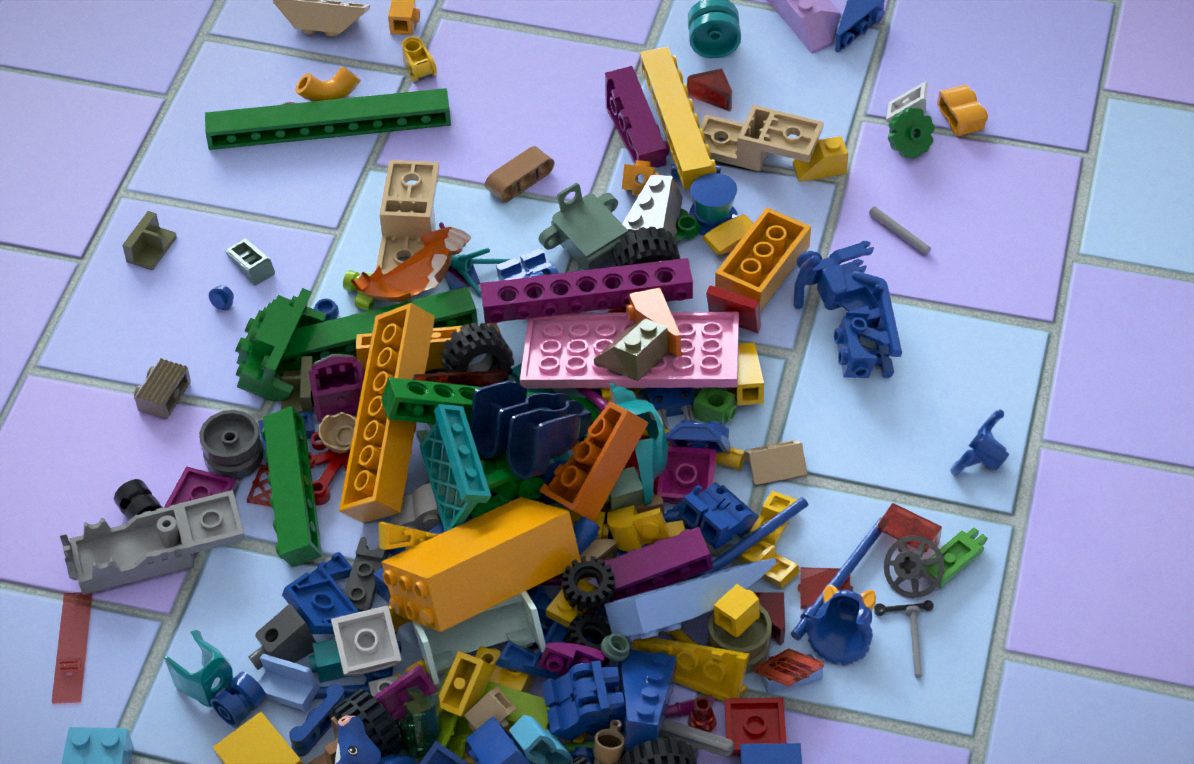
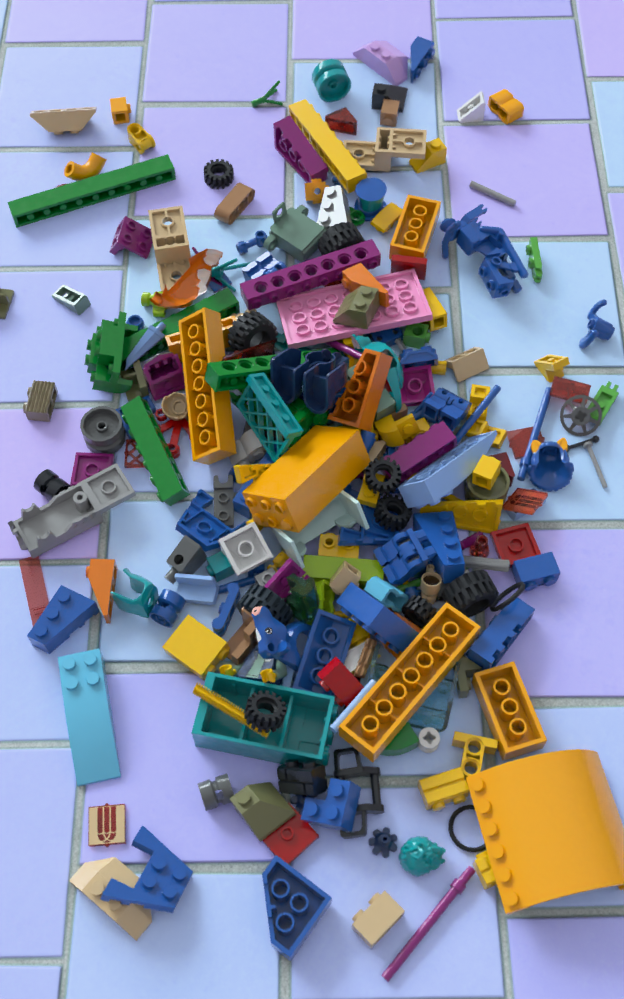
camera: 15 degrees left, 10 degrees up
blue plate [208,285,234,310] -> none
yellow slope [435,651,494,717] -> none
magenta slope [538,643,605,676] -> none
sand green plate [601,633,630,662] -> none
green plant [888,108,935,158] -> none
none -> blue wedge [27,585,100,654]
none -> orange slope [86,559,118,623]
none -> magenta bracket [109,216,153,259]
none -> medium blue bar [125,322,166,370]
none -> black tyre [204,159,234,190]
none -> blue bar [236,230,267,254]
none -> green plant [251,80,283,107]
none -> black slope [371,83,408,113]
none -> medium nougat brick [380,99,400,127]
none -> bright green hinge [526,237,543,283]
none -> yellow slope [534,354,570,382]

